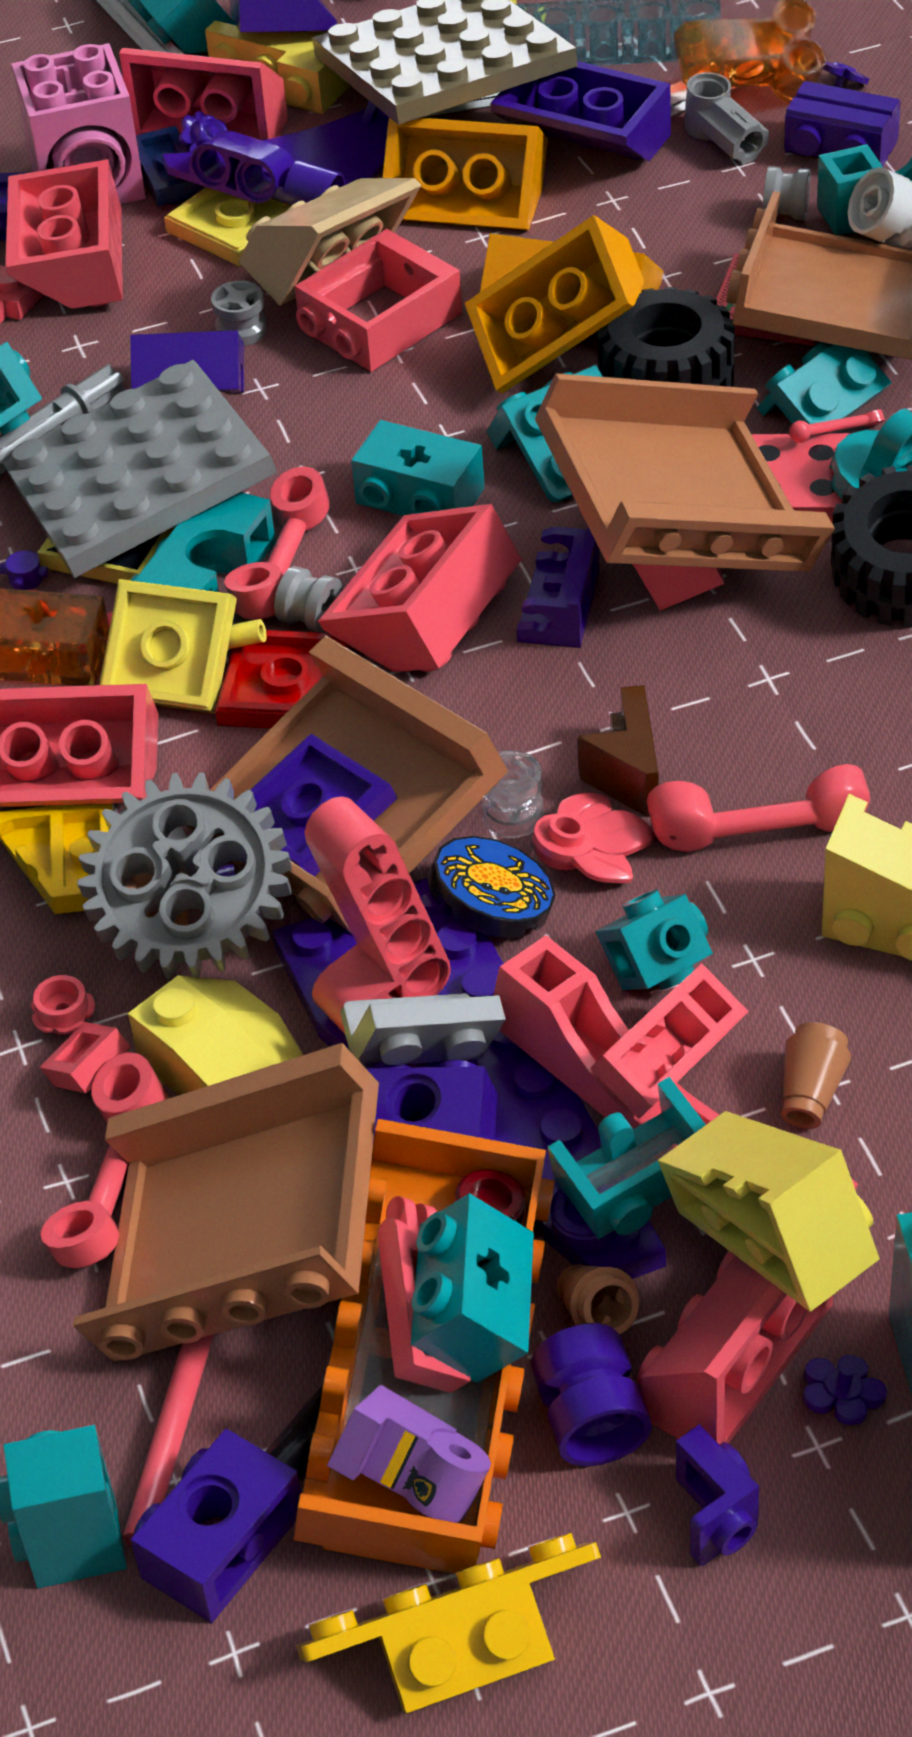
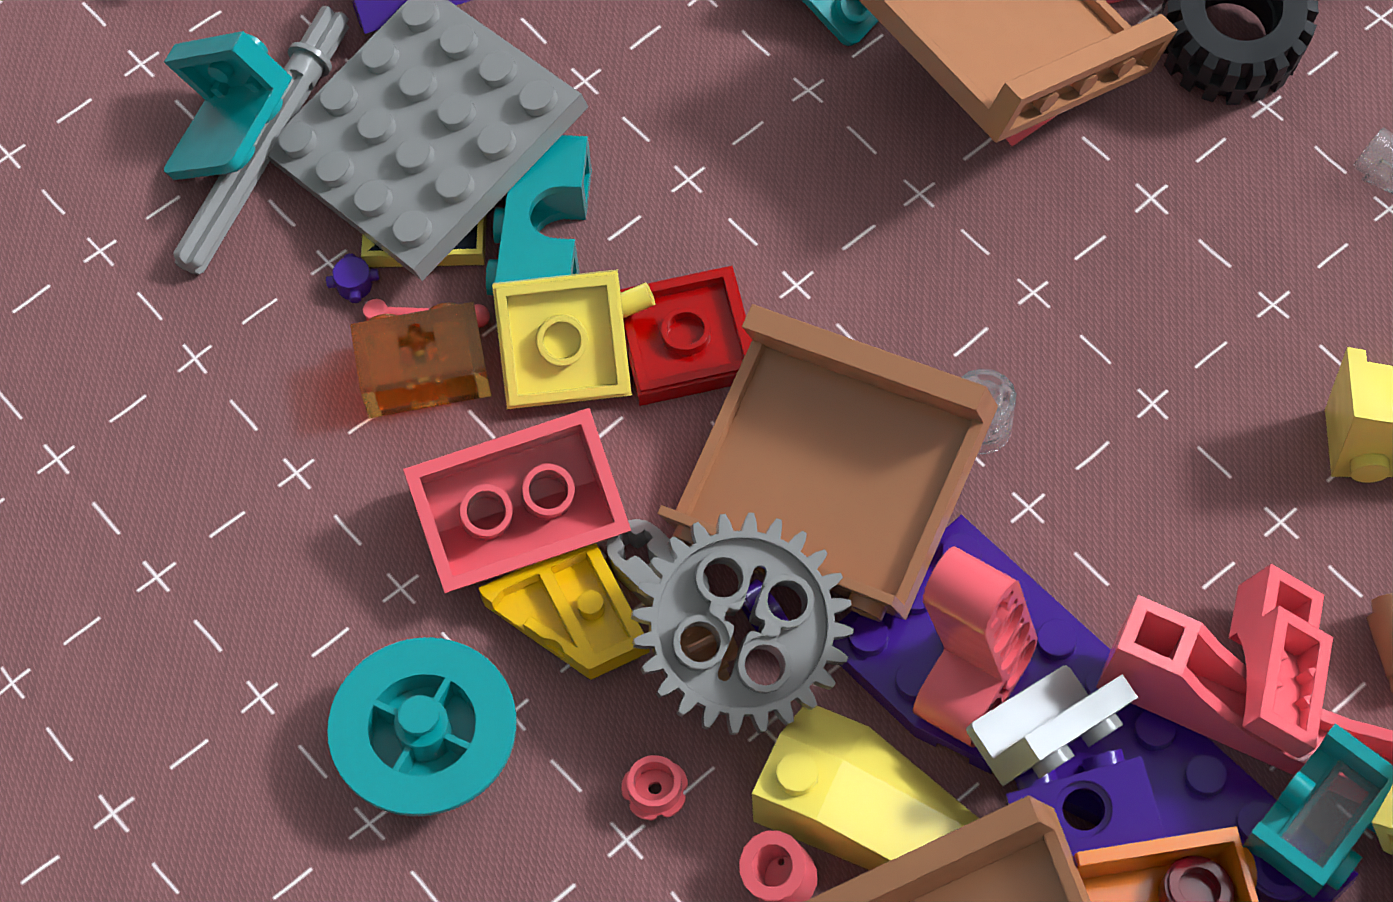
camera: 20 degrees left, 15 degrees up
coral plate [39,1022,131,1093] -> none
coral piece [224,466,329,620] -> none
dark purple tile [250,734,397,877] -> none
light grey wheel [274,566,343,633] -> none
coral slope [318,504,522,672] -> none
teal brick [351,420,485,516] -> none
tile [427,836,556,939] -> none
dark purple hinge [516,525,600,648] -> none
coral plate [532,793,655,883] -> none
reddish brown slope [577,685,659,817] -> none
teal brick [595,889,713,990] -> none
coral piece [646,764,871,852] -> none

